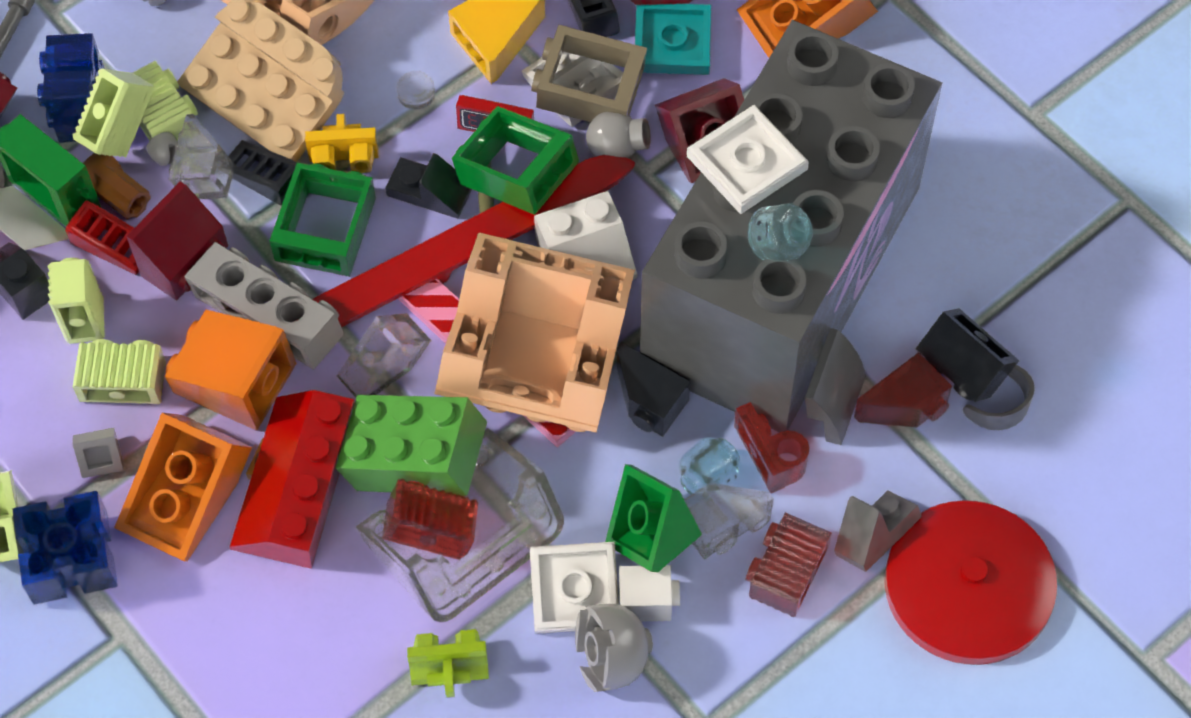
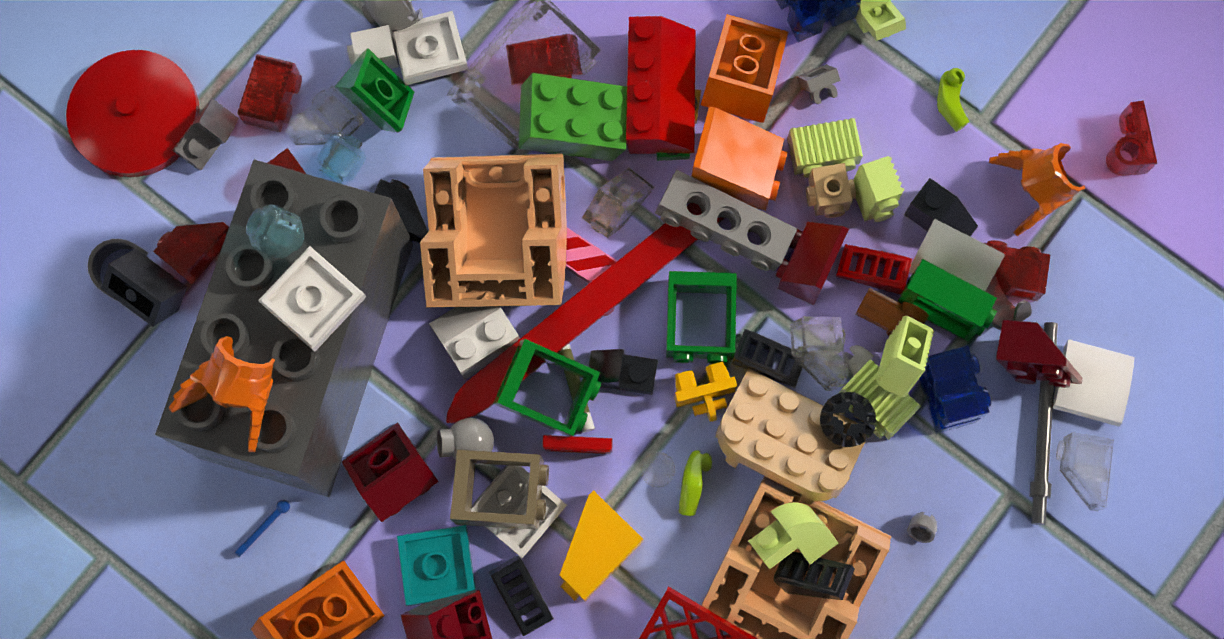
camera: 170 degrees right, 15 degrees up
none -> orange helmet [169,336,275,452]
none -> lime arm [678,450,712,516]
none -> tan brick [806,163,856,218]
none -> black gear [820,392,876,447]

